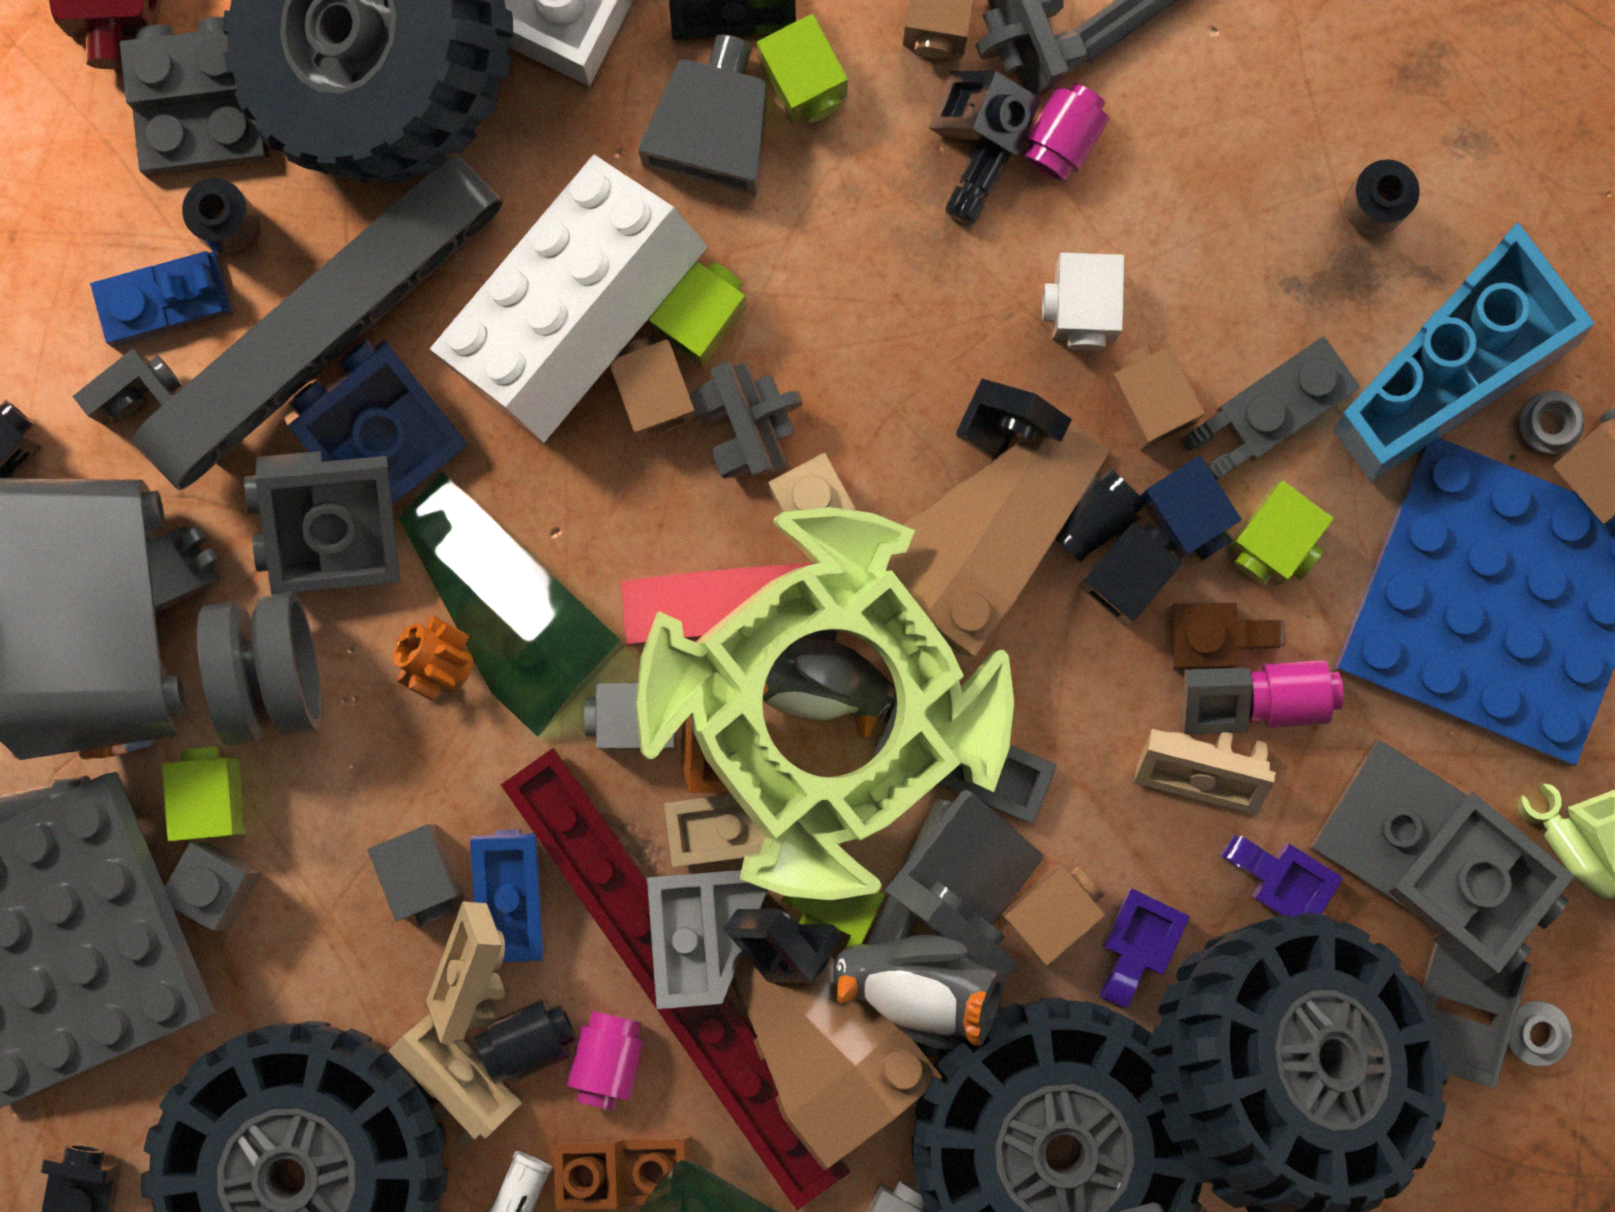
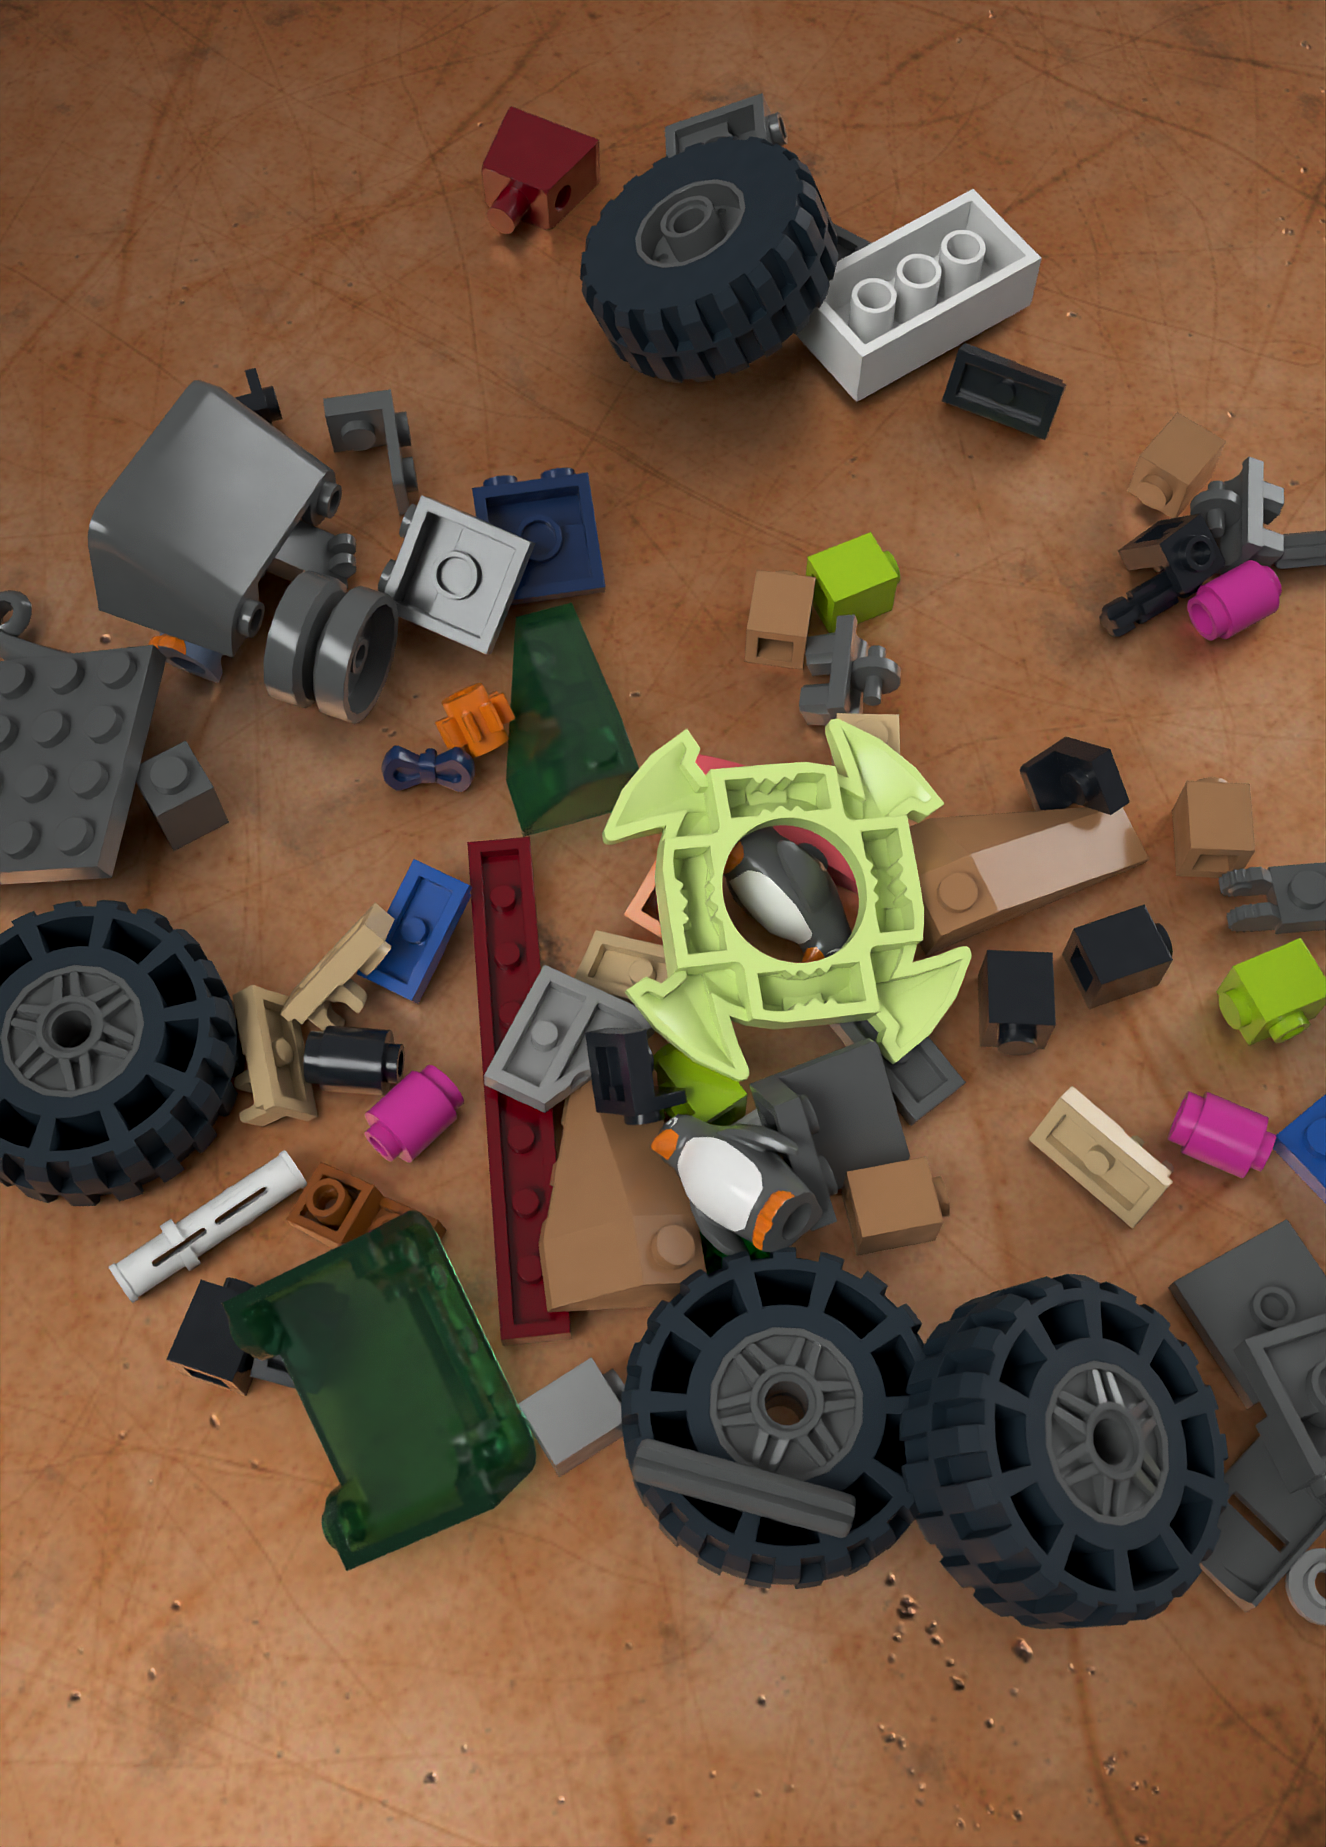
camera: 30 degrees right, 20 degrees down
blue plate [90,251,233,347] -> none
dark grey plate [120,17,269,176] -> none
dark grey beam [132,154,504,490] -> none
lime brick [162,747,246,841] -> none
black brick [182,178,258,254] -> none
dark grey brick [367,824,464,928] -> none
white brick [430,154,708,443] -> none
light grey brick [584,683,677,750] -> none
dark grey torso [638,35,767,195] -> none
lime brick [756,13,848,124] -> none
white brick [1042,253,1124,351] -> none
black cone [1055,468,1147,563] -> none
dark purple plate [1099,888,1190,1008] -> none
dark blue brick [1140,455,1242,561] -> none
reddish brown plate [1171,603,1285,669] -> none
dark grey plate [1181,668,1253,734] -> none
dark purple plate [1220,835,1343,917] -> none
none -> dark blue piece [381,745,475,792]
none -> black brick [978,950,1056,1055]

